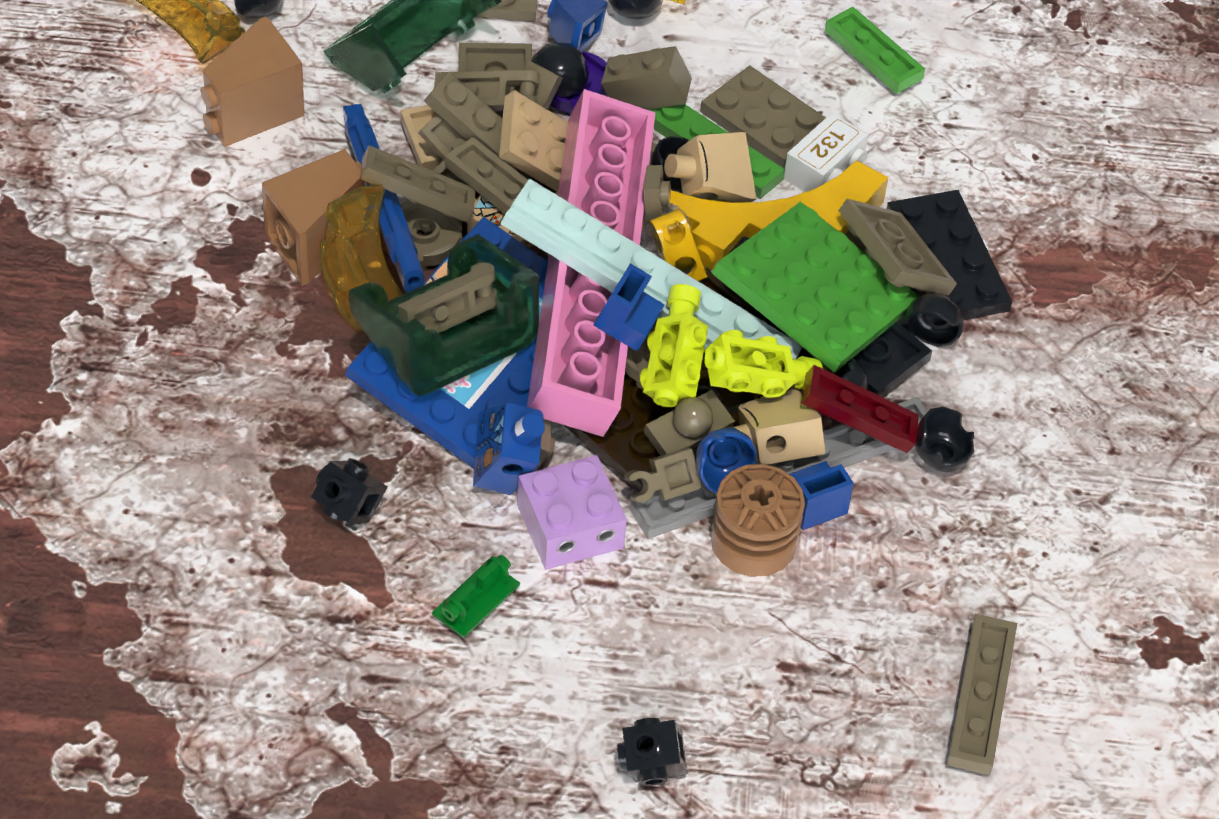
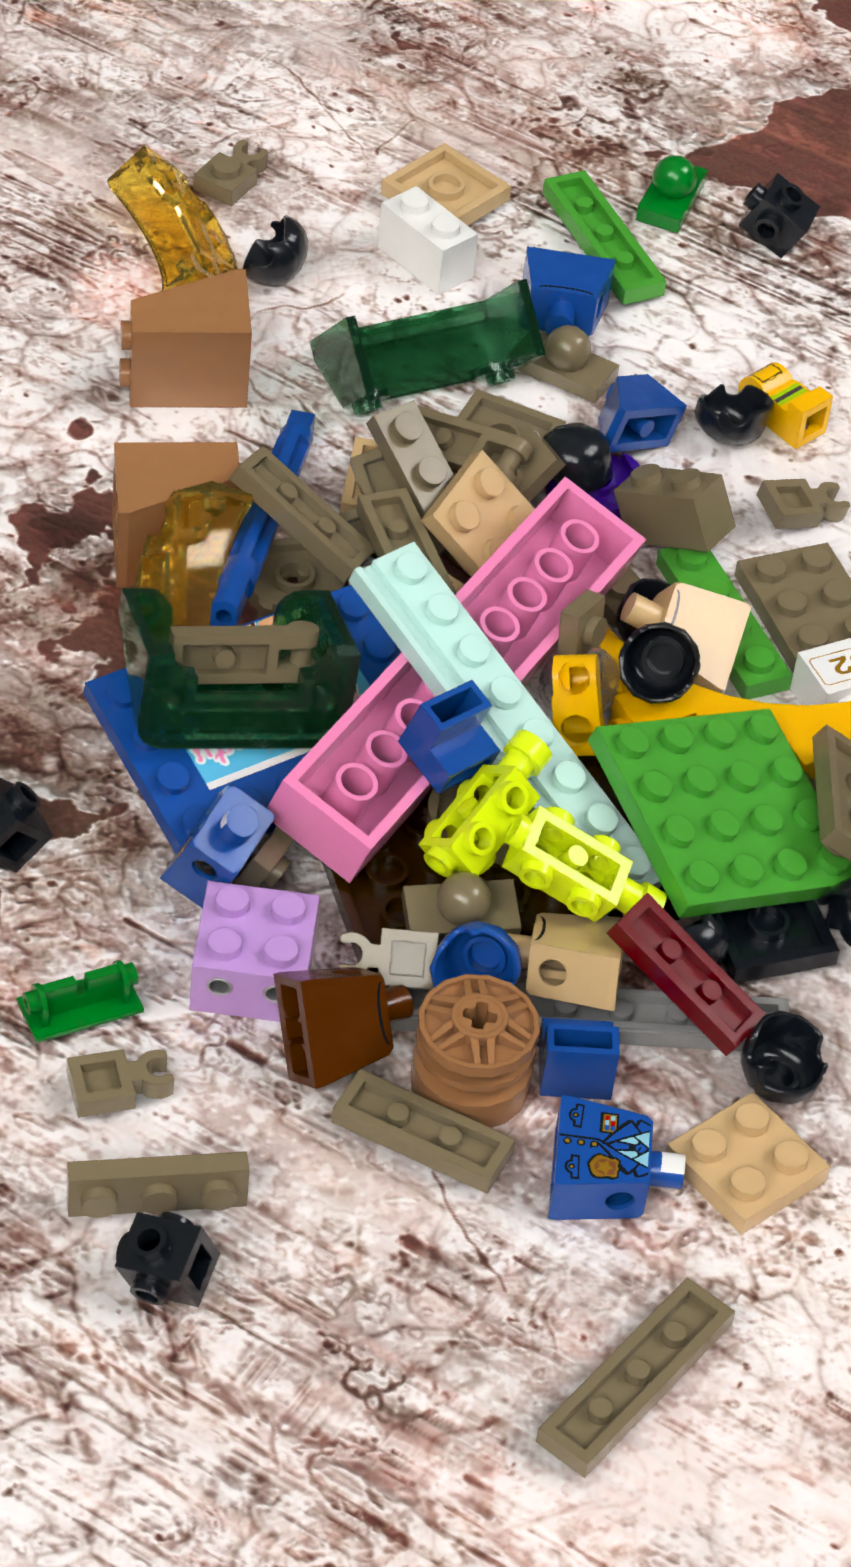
camera: 25 degrees right, 5 degrees down
none -> dark tan plate [66,1049,174,1118]
none -> dark tan plate [66,1151,250,1218]
none -> reddish brown torso [273,967,413,1089]
none -> dark tan plate [331,1069,516,1194]
none -> blue torso [548,1095,686,1220]
none -> black hair [618,621,701,704]
none -> tan plate [666,1092,831,1235]
none -> dark tan plate [756,479,851,529]

